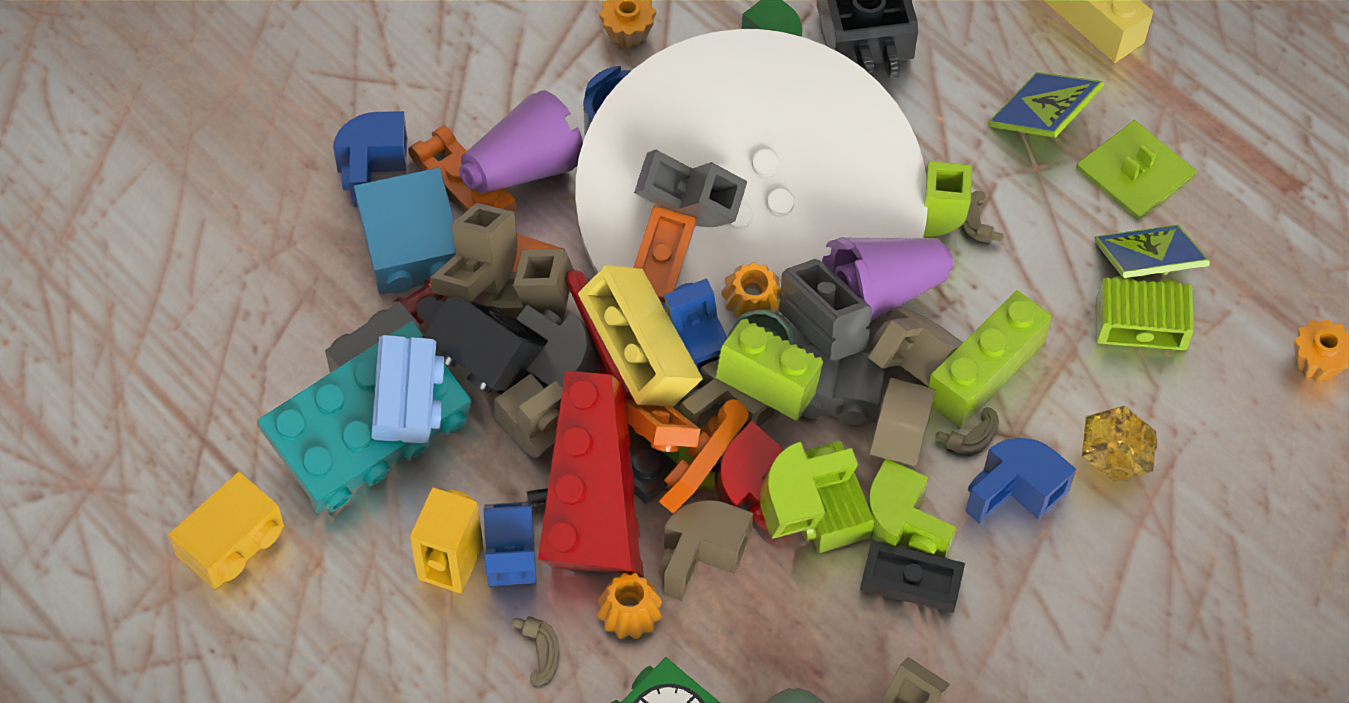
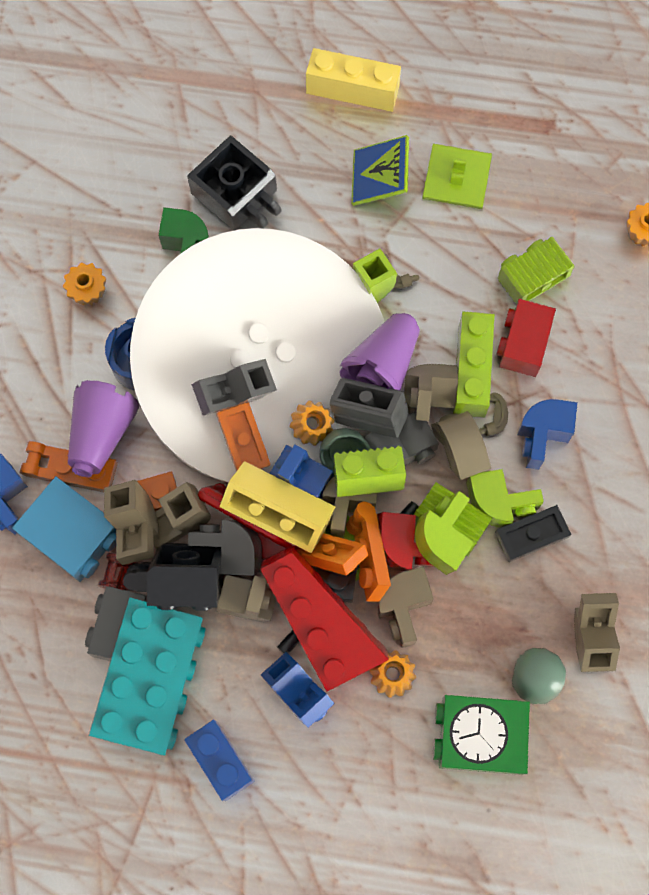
camera: 35 degrees left, 15 degrees up
yellow brick [168,471,285,590] -> none
light blue brick [371,335,444,444] -> none
yellow brick [410,487,483,594] -> none
dark tan piece [512,616,559,686] -> none
clear yellow brick [1082,405,1157,482] -> none
piece [1095,224,1209,279] -> none
none -> blue brick [184,719,255,801]
none -> red brick [496,299,556,377]

